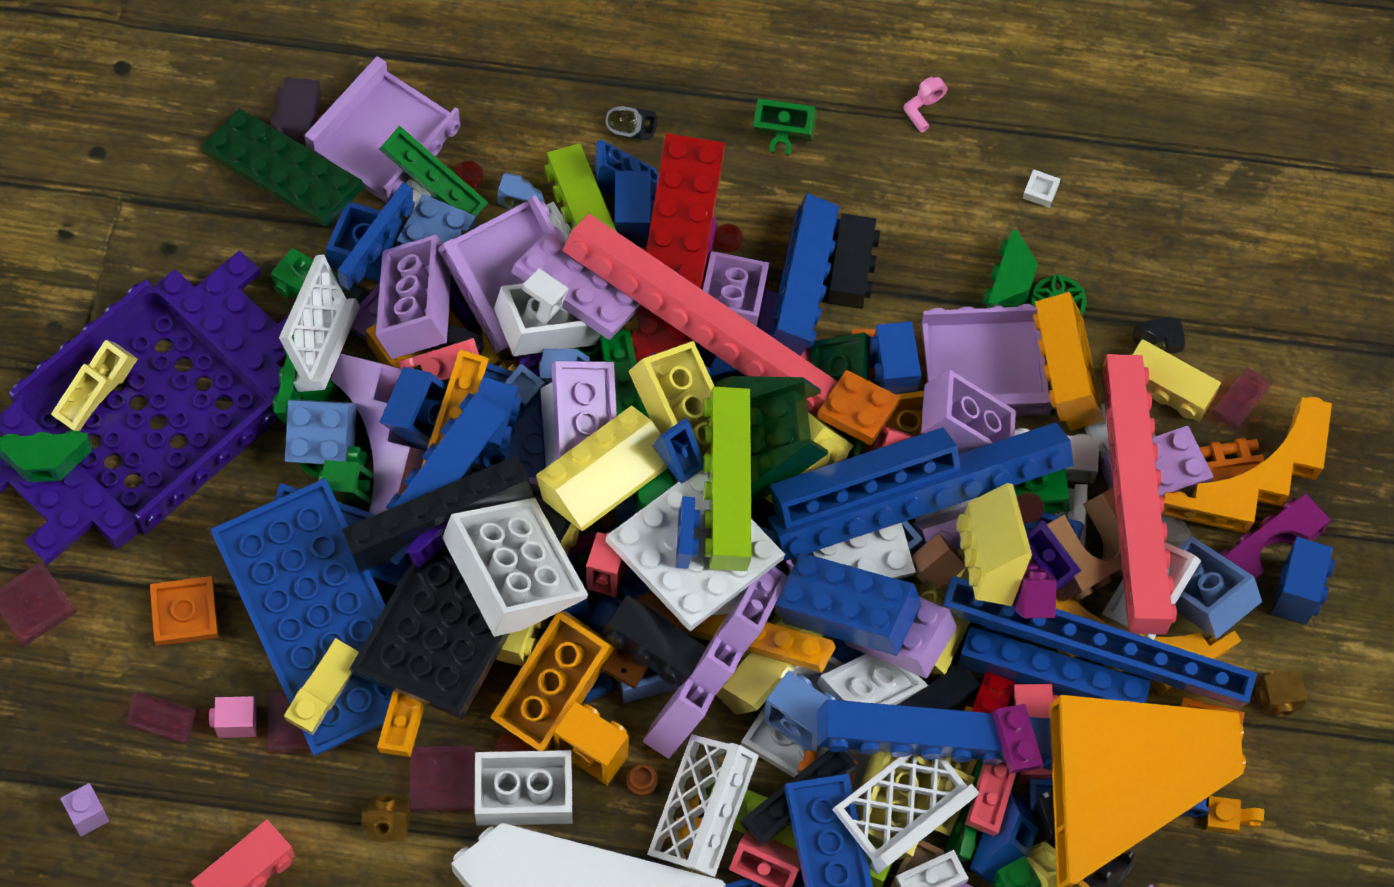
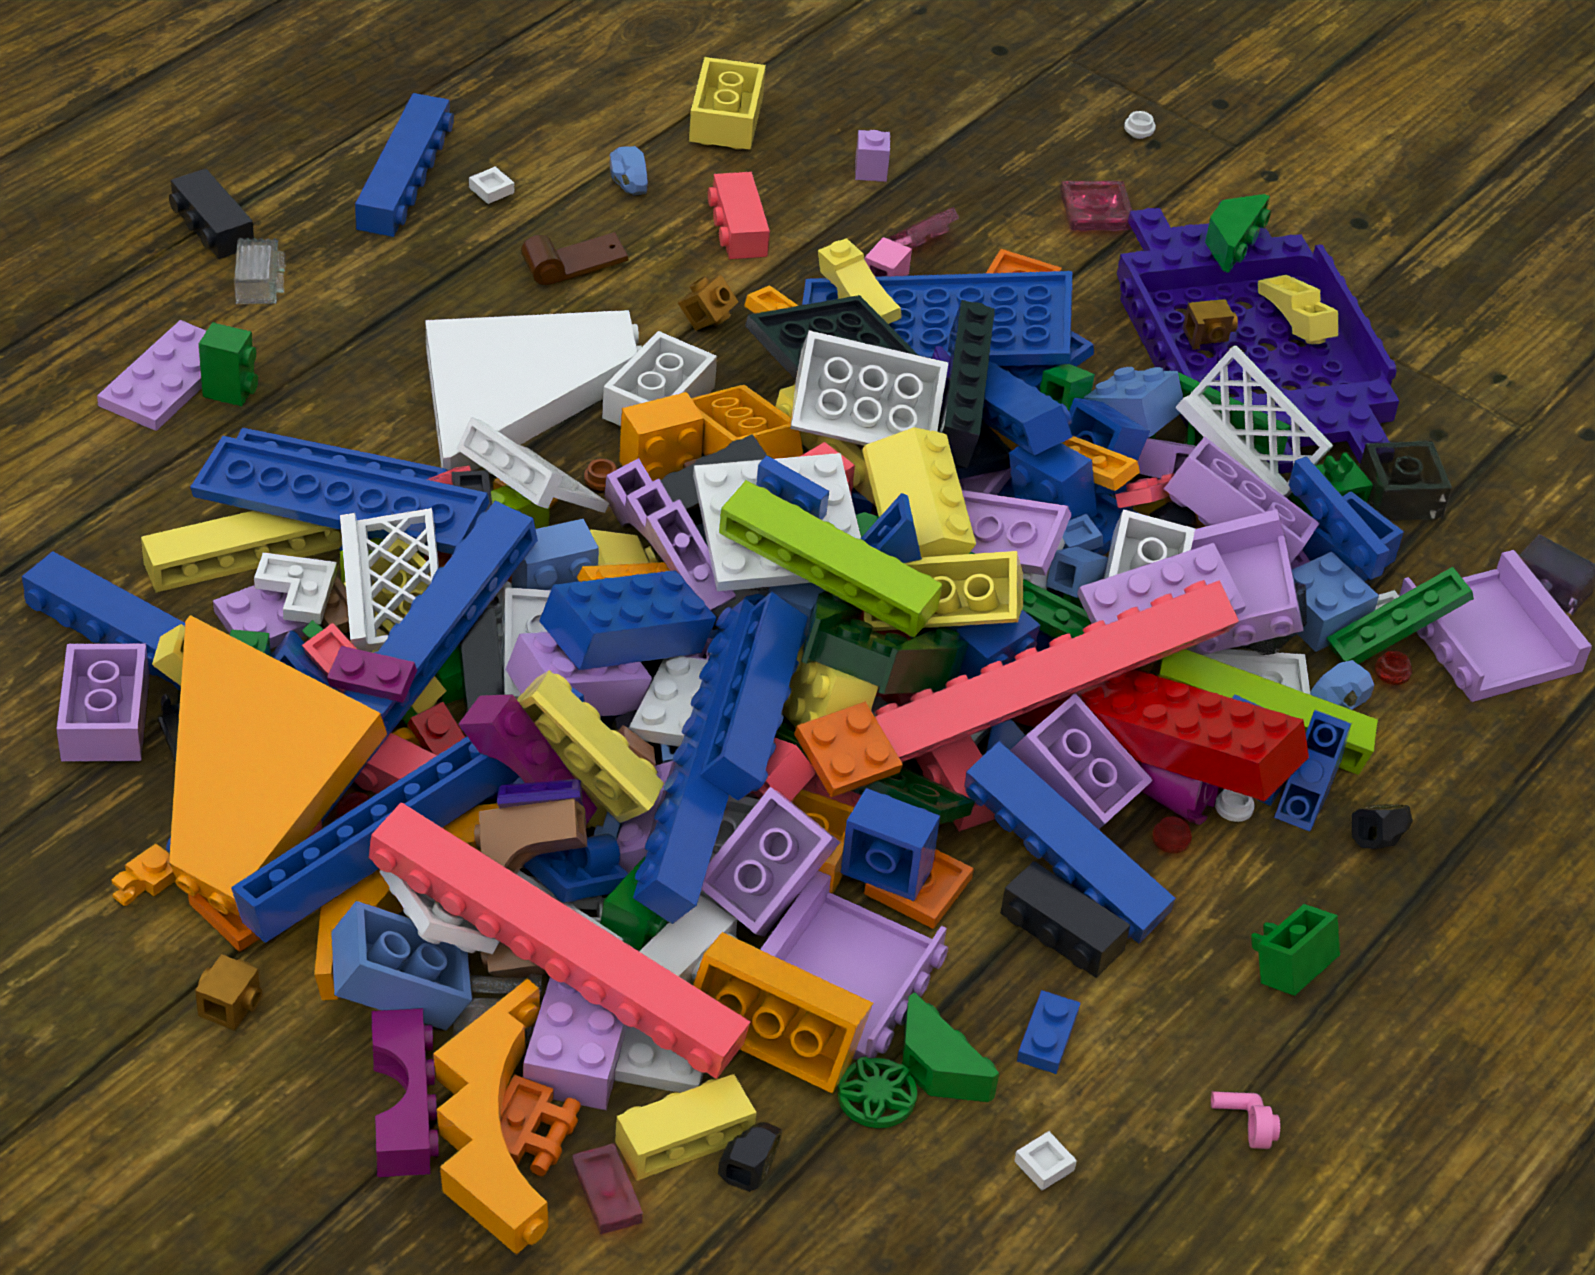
camera: 120 degrees right, 20 degrees down
dark green plate [200,108,365,227] -> none
clear pink plate [410,745,475,812] -> none
white panel [522,268,569,324] -> none
clear red plate [1017,492,1044,523] -> none
blue brick [1271,537,1335,625] -> none
none -> blue plate [1017,990,1081,1074]
none -> pearl gold brick [1183,299,1238,350]
none -> clear smoke brick [1359,441,1452,521]

